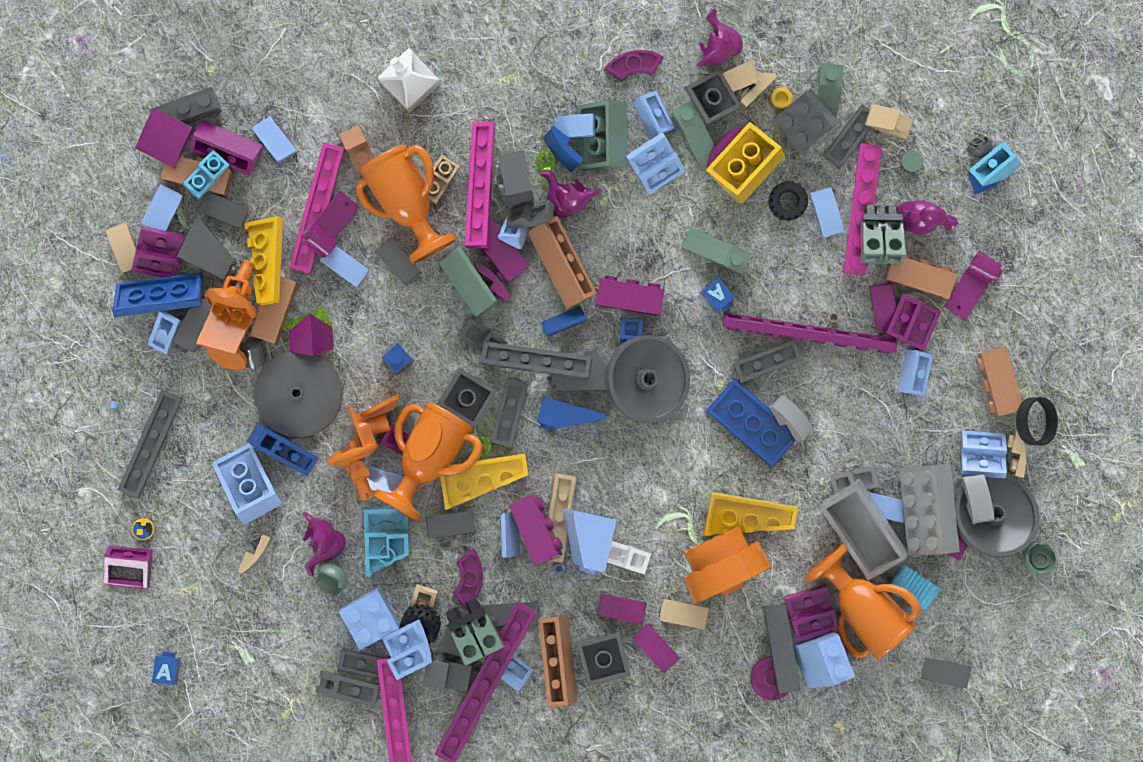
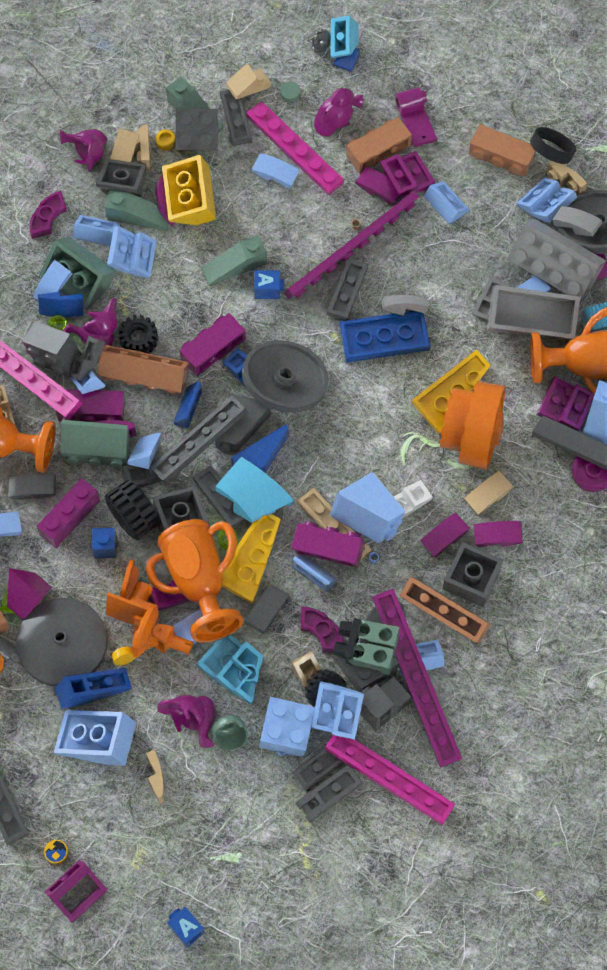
camera: 50 degrees left, 20 degrees down
black tyre [768,181,808,221] -> none
sand green hips [860,205,906,264] -> none
none -> magenta brick [37,478,100,548]
none -> black tyre [105,479,160,540]
none -> yellow tile [111,647,135,666]
none -> black tyre [119,315,158,353]
none -> light blue slope [127,433,161,469]
none -> medium azure slope [215,457,294,523]

